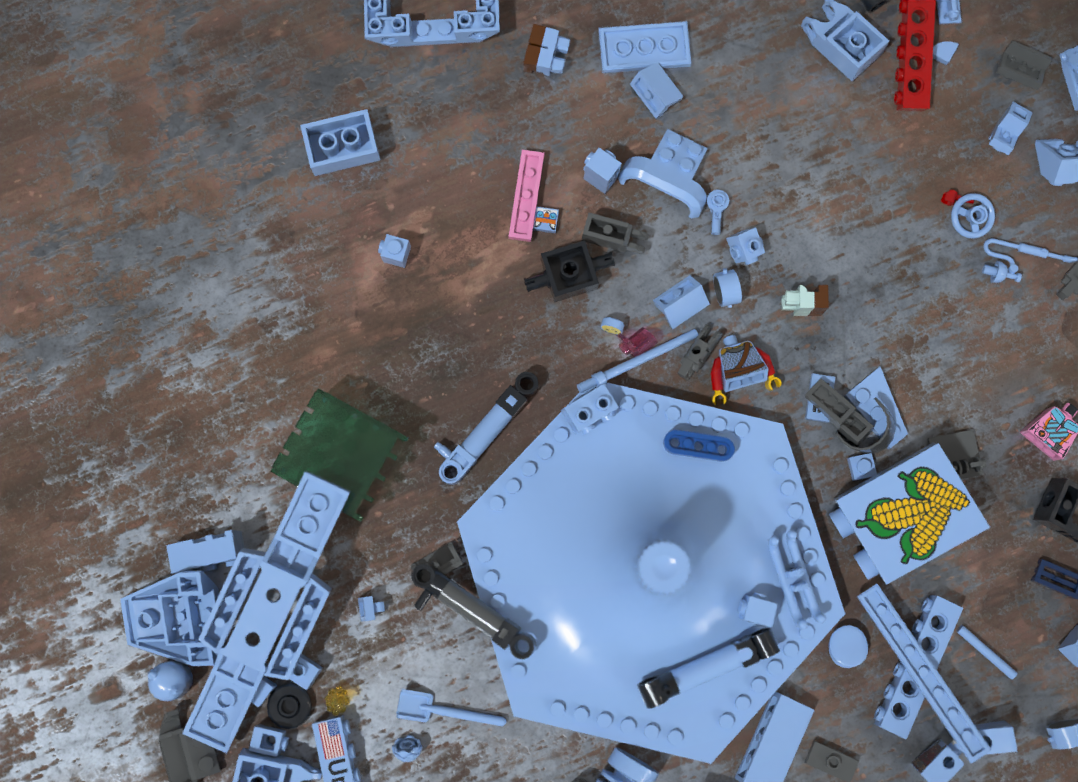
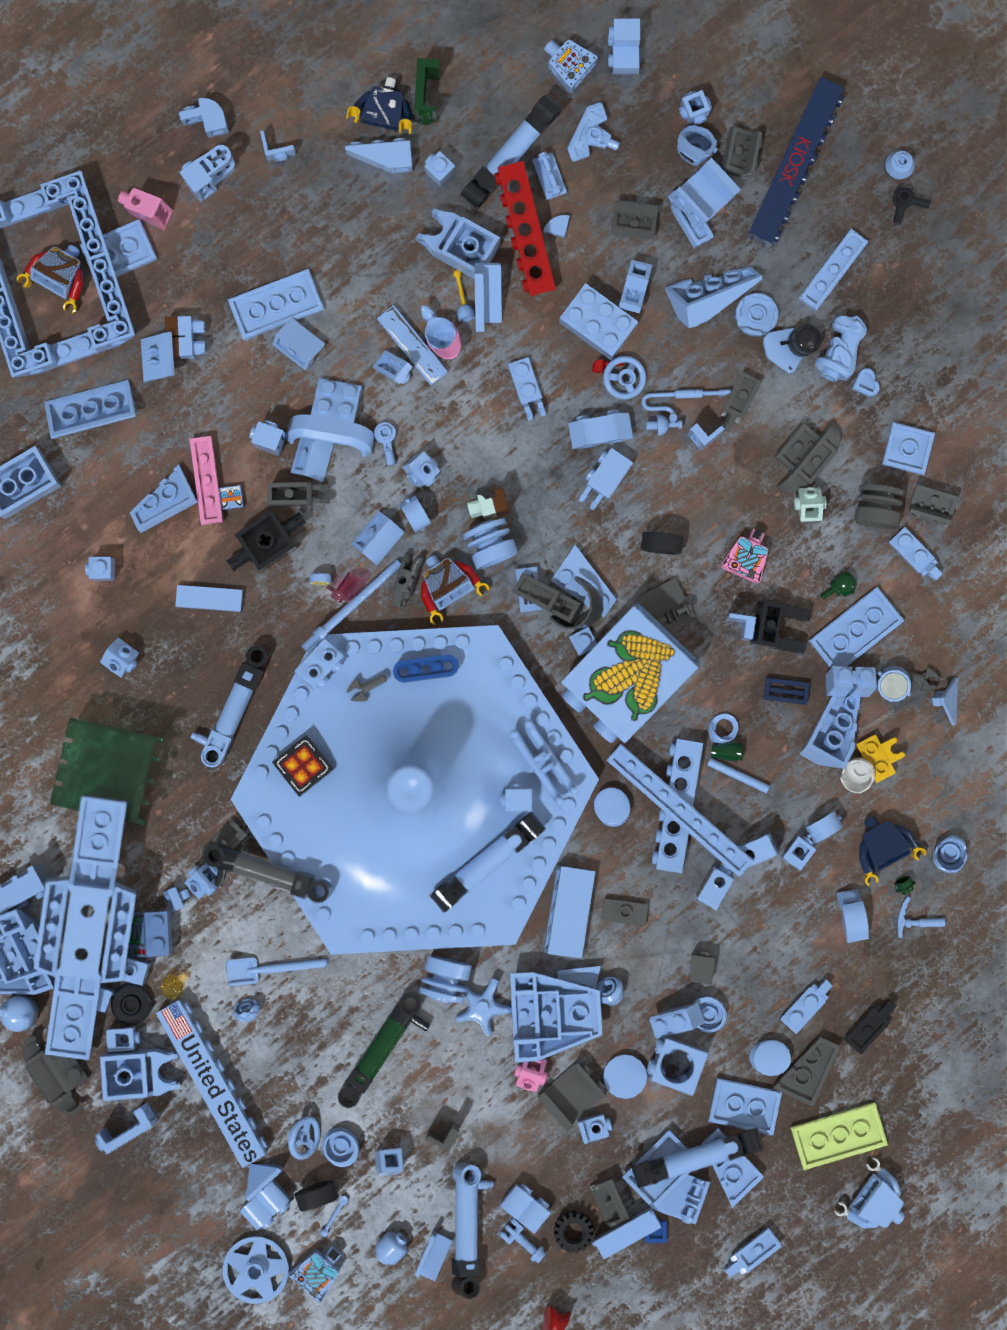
camera: 10 degrees left, 5 degrees up
none -> light blue slope [44,380,136,439]
none -> light blue brick [100,638,139,678]
none -> medium blue slope [128,910,173,957]
none -> light blue wing [130,464,198,533]
none -> light blue piece [141,332,174,382]
none -> light blue tile [175,585,243,612]
none -> light blue brick [185,864,218,899]
none -> tile [272,735,334,797]
none -> light blue panel [290,438,334,482]
none -> dark grey bar [346,674,387,702]
none -> light blue tile [372,350,412,384]
none -> light blue tile [377,305,448,386]
none -> light blue hair [421,305,461,359]
none -> hinge [453,270,476,322]
none -> light blue wheel [463,518,519,570]
none -> light blue panel [475,263,502,332]
none -> light blue hinge [508,357,546,421]
none -> light blue brick [559,283,638,361]
none -> light blue brick [568,410,633,449]
none -> light blue hinge [578,448,633,511]
none -> black tyre [641,532,683,555]
none -> light blue panel [687,424,724,451]
none -> light blue piece [708,714,738,744]
none -> dark green cone [711,741,743,762]
none -> light blue panel [725,613,756,641]
none -> light blue brick [781,835,816,871]

